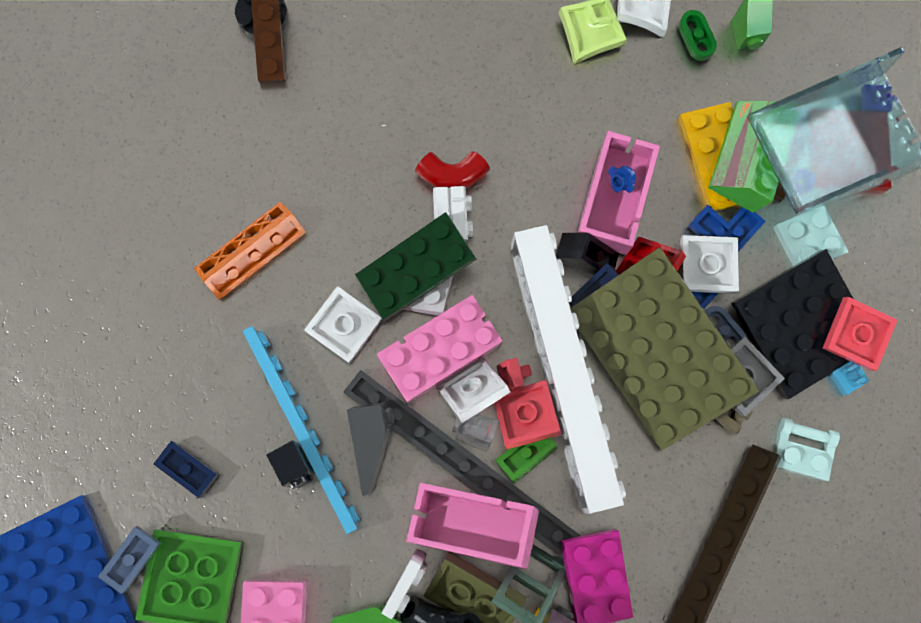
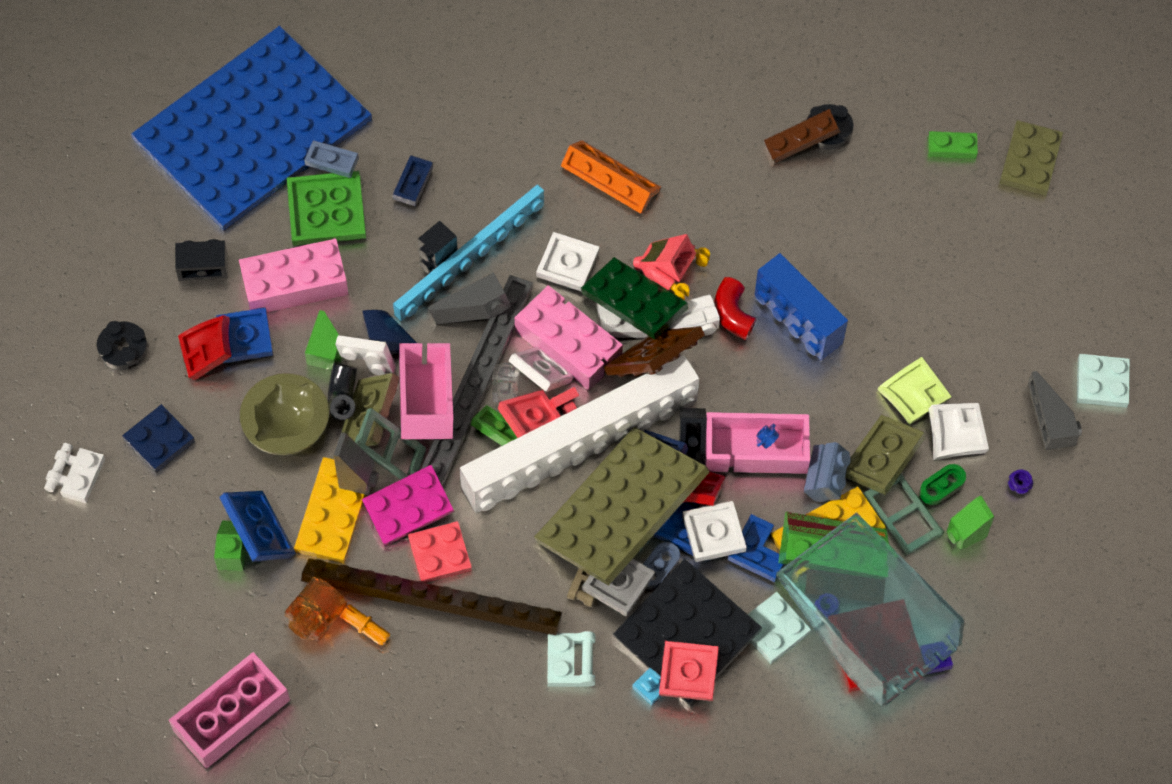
camera: 80 degrees right, 15 degrees down
none -> dark blue slope [362,310,417,355]
none -> coral plate [408,521,472,583]
none -> reddish brown plate [604,326,705,377]
none -> coral torso [633,234,710,301]
none -> blue brick [754,253,848,361]
none -> sand blue brick [804,442,850,502]
none -> olive plate [845,414,926,495]
none -> sand green window [863,473,945,556]

